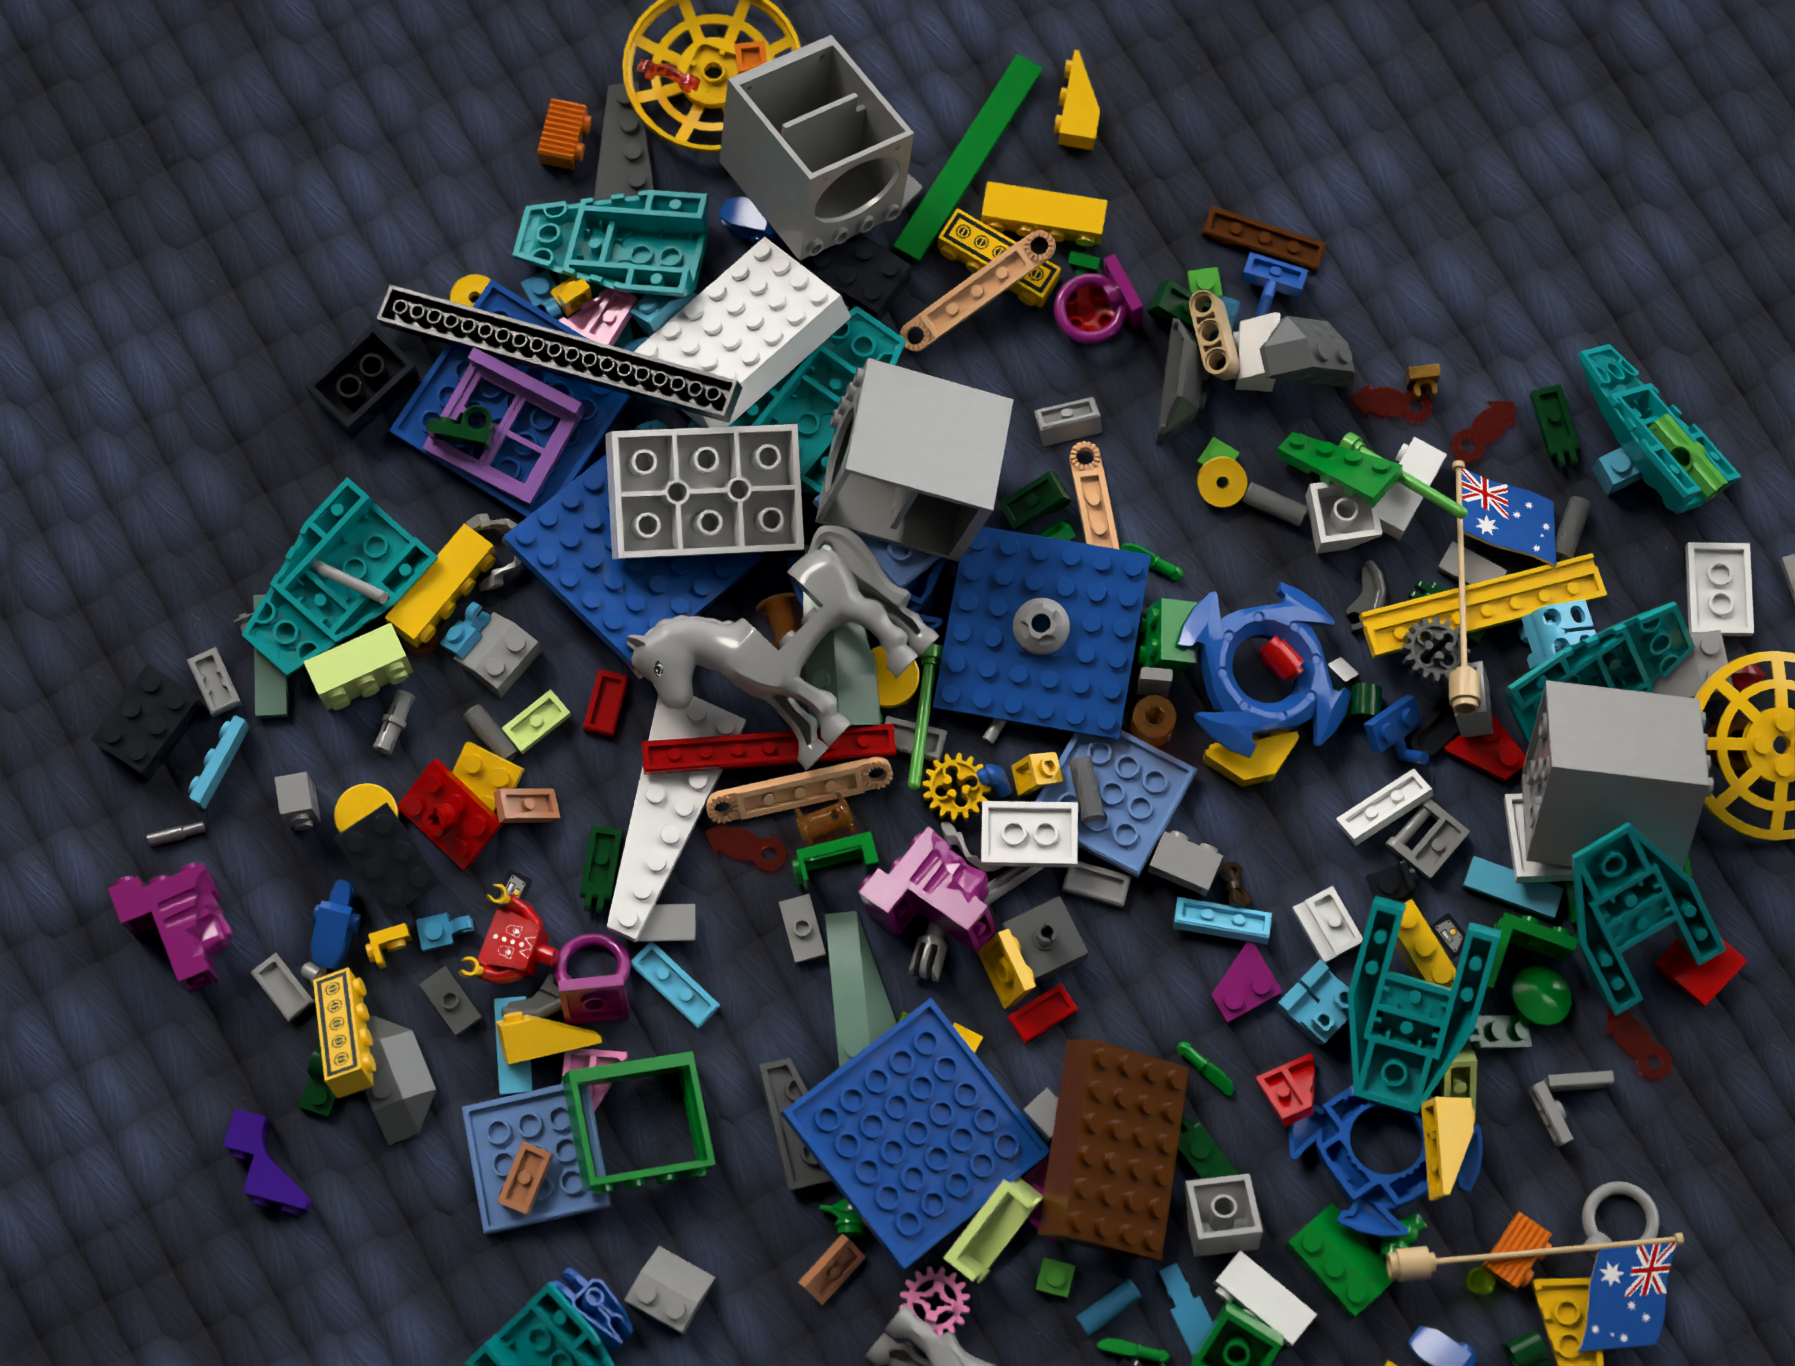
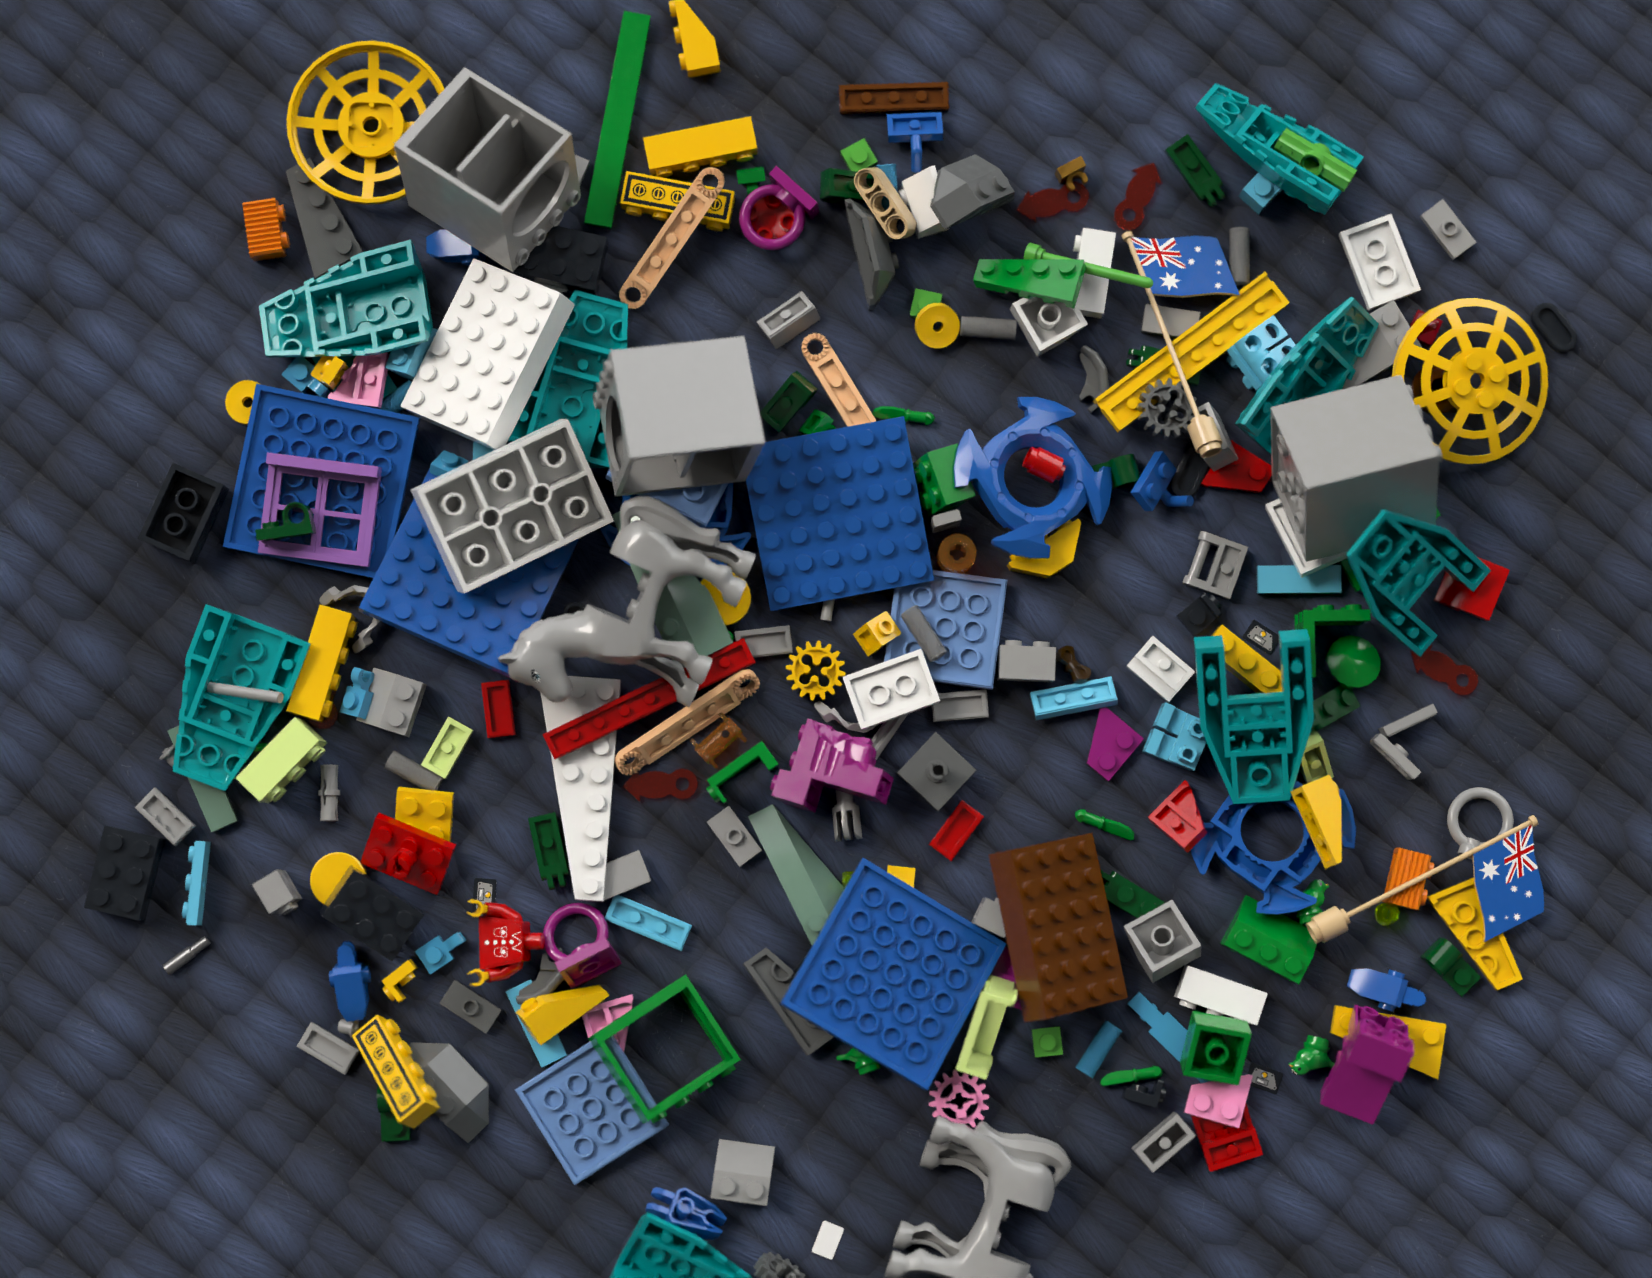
camera: 25 degrees left, 10 degrees up
magenta brick [108,863,234,993] -> none
dark purple arch [223,1109,312,1216] -> none
black piece [376,285,743,423] -> none
nougat plate [493,789,560,823] -> none
nougat plate [497,1141,554,1215] -> none
clear red arm [636,59,701,93] -> none
orange plate [734,41,767,75] -> none
clear orange hose [755,592,798,650] -> none
nougat plate [798,1234,866,1305] -> none
bright green piece [908,644,943,790] -> none
blue arm [976,764,1013,797] -> none
yellow plate [978,928,1036,1009] -> none
light grey piece [1013,598,1070,655] -> none
white sticker [1328,657,1358,682] -> none
white plate [1336,768,1434,846] -> none

